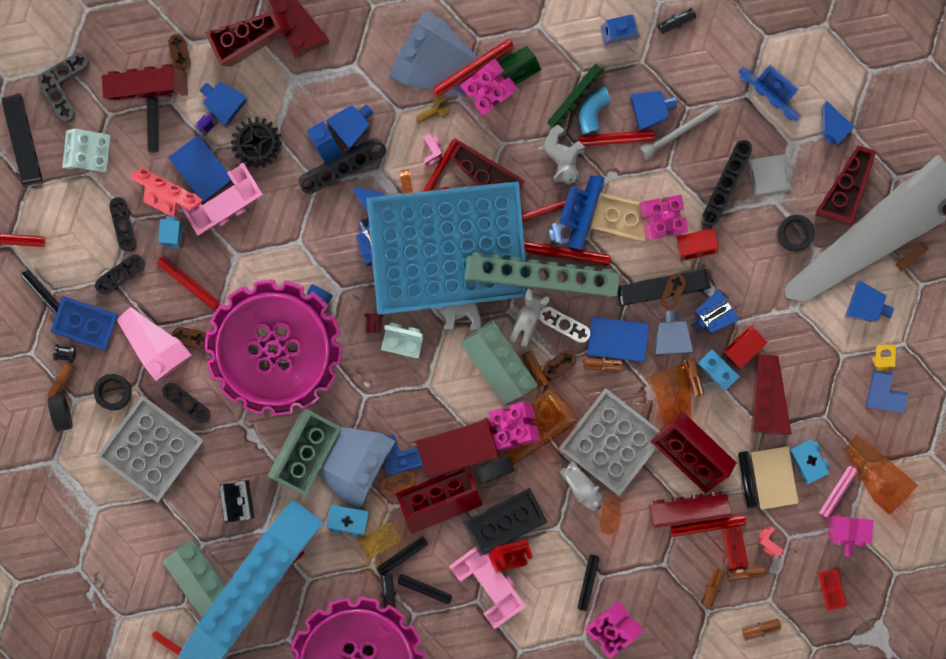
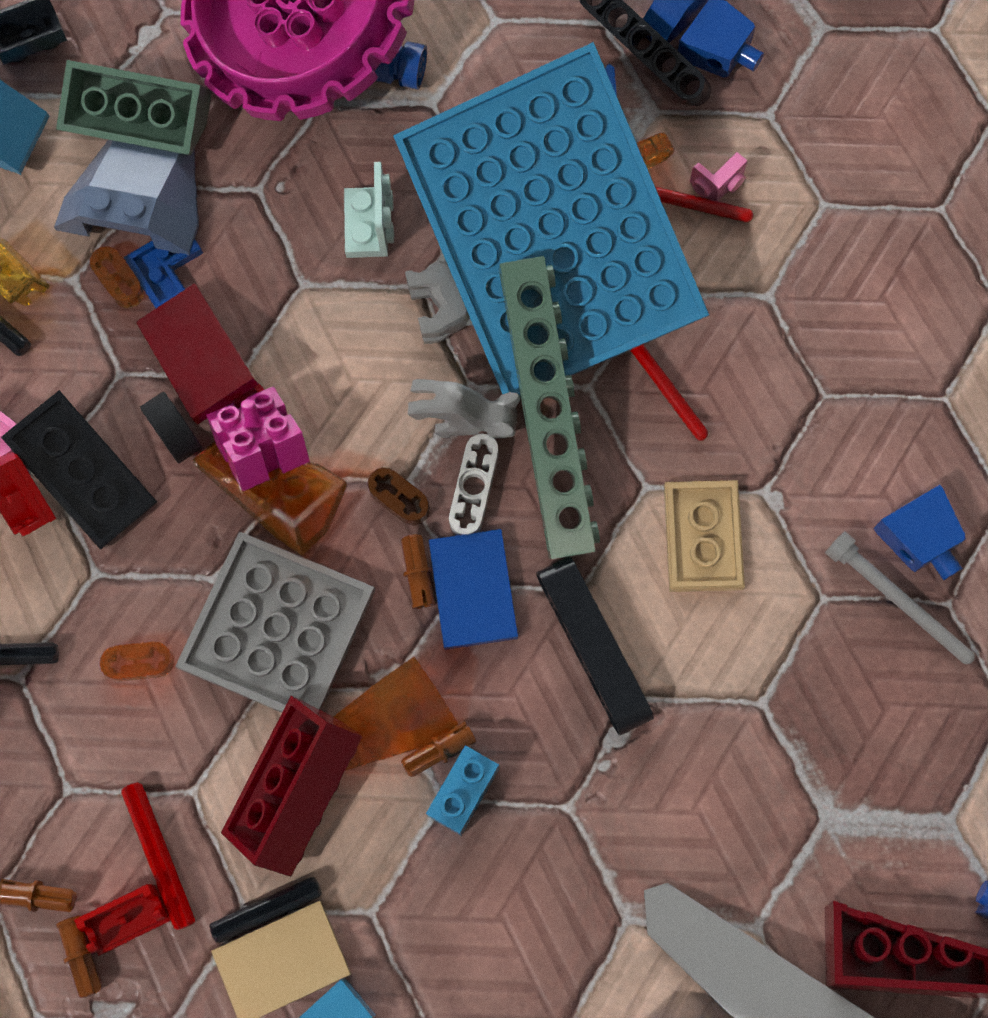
camera: 75 degrees right, 10 degrees down
dark azure brick [326,505,369,538] -> none
dark red bush [364,313,383,333] -> none
sand blue wedge [389,11,478,96] -> none
dark red slope [396,466,483,534] -> none
pearl gold bar [416,98,451,123] -> none
red axle [433,39,514,97] -> none
dark red wedge [450,141,526,191] -> none
dark pink brick [460,59,518,116] -> none
sand green slope [460,320,538,404] -> none
dark green panel [498,46,542,85] -> none
dark orange axle [522,350,549,388] -> none
red axle [524,241,611,266] -> none
light grey animal [538,125,585,185] -> none
dark green wing [547,63,605,127] -> none
light blue bracket [549,223,573,245] -> none
blue bracket [559,175,605,250] -> none
light grey animal [559,461,603,511] -> none
dark azure cylinder [579,86,611,136] -> none
red axle [579,130,654,147] -> none
dark pink brick [639,195,688,240] -> none
dark red slope [649,491,732,528] -> none
sand blue torso [655,311,693,355] -> none
reddish brown beam [661,274,685,310] -> none
red hinge [676,228,719,261] -> none
blue torso [690,290,740,334] -> none
black beam [701,140,752,228] -> none
red hinge [722,326,768,369] -> none
light grey piece [748,154,792,197] -> none
dark red wedge [751,354,792,435] -> none
coral bracket [758,527,783,557] -> none
black tyre [777,214,815,252] -> none

